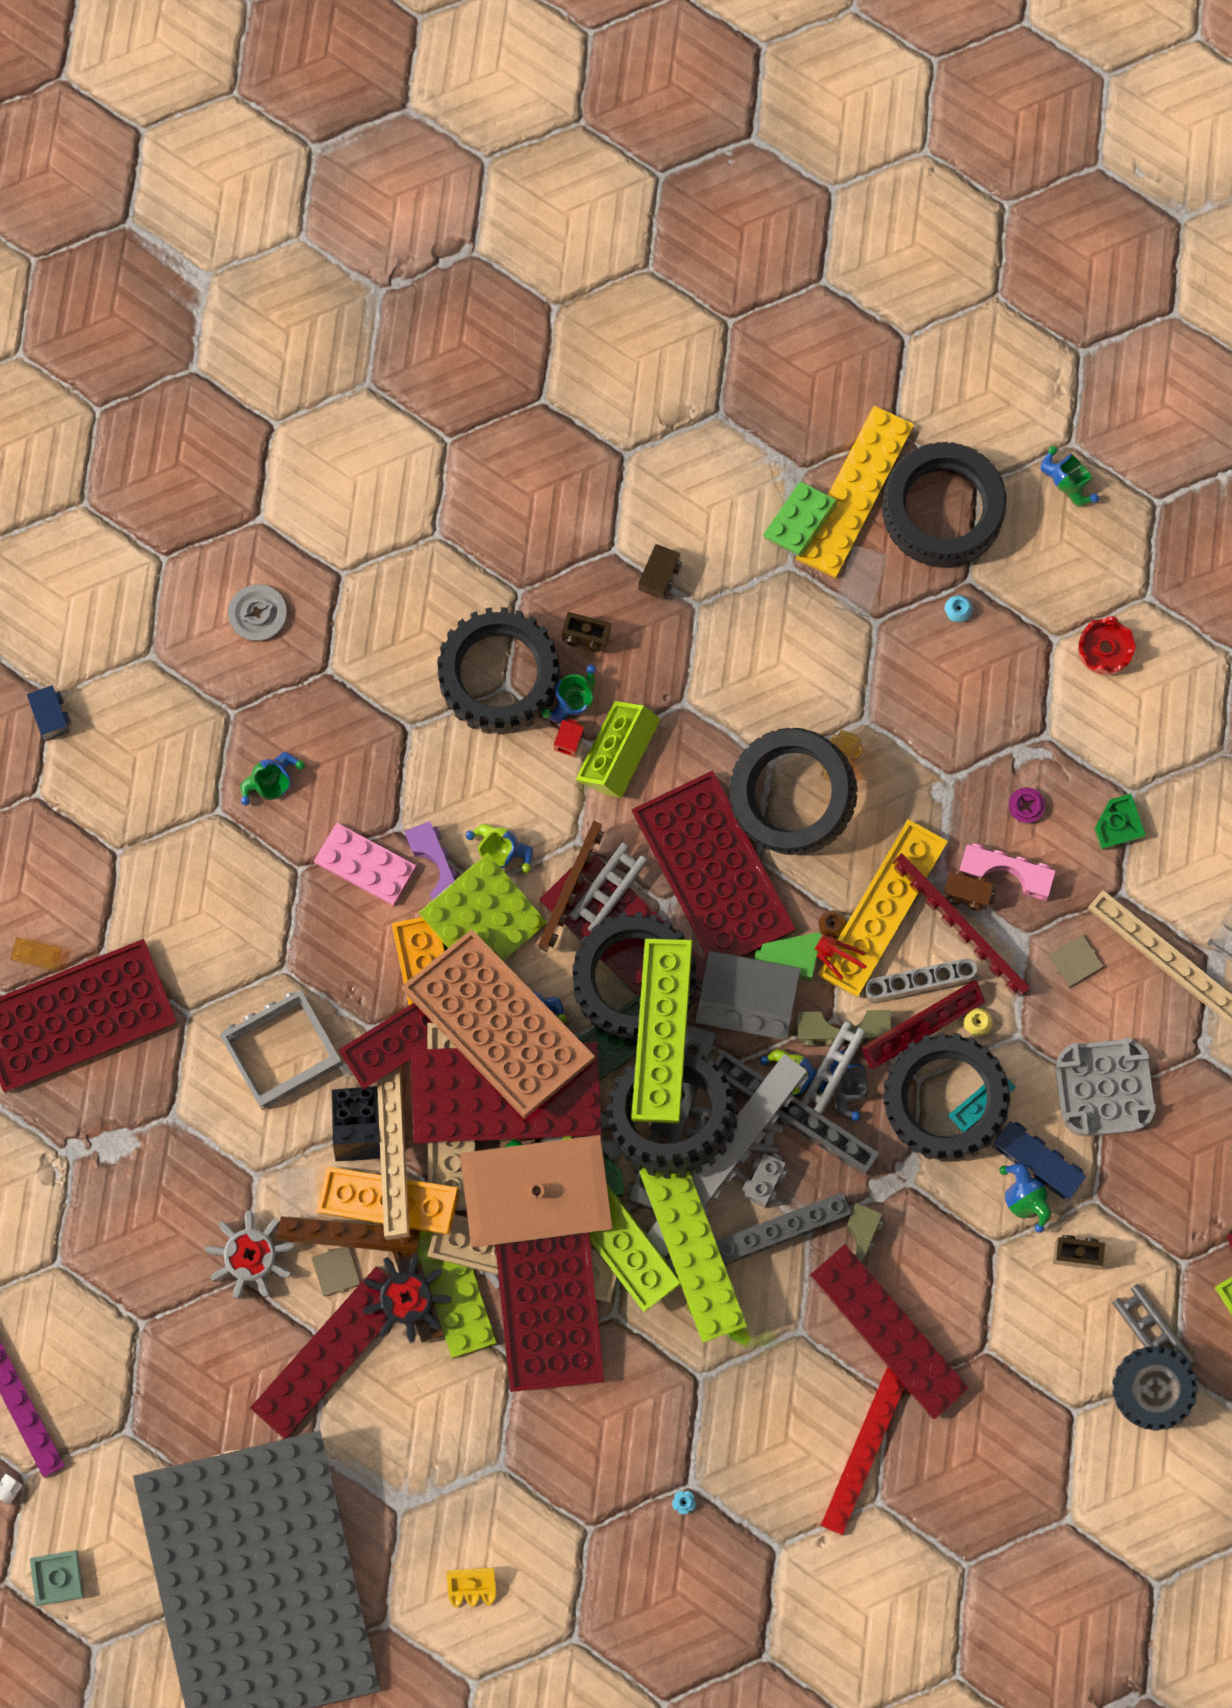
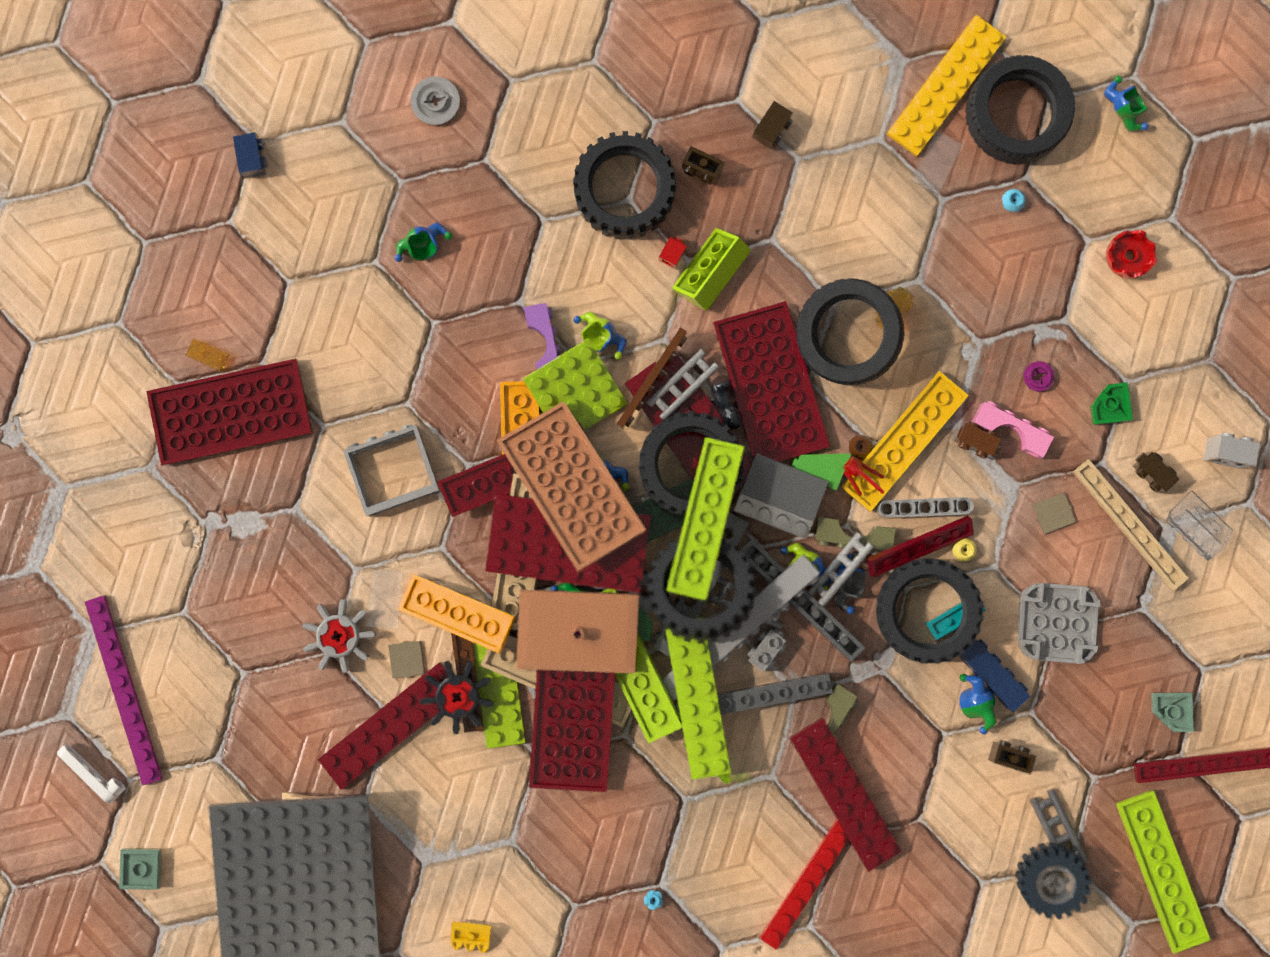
camera: 10 degrees right, 10 degrees up
reddish brown plate [277,1216,420,1254] -> none
bright pink plate [314,823,417,906] -> none
black slope [331,1086,381,1162] -> none
tan plate [377,1066,410,1240] -> none
green piece [542,665,596,723] -> none
bright green plate [763,481,838,557] -> none
dark red plate [892,853,1029,996] -> none
none -> black animal [710,379,743,429]
none -> dark brown brick [1133,451,1179,494]

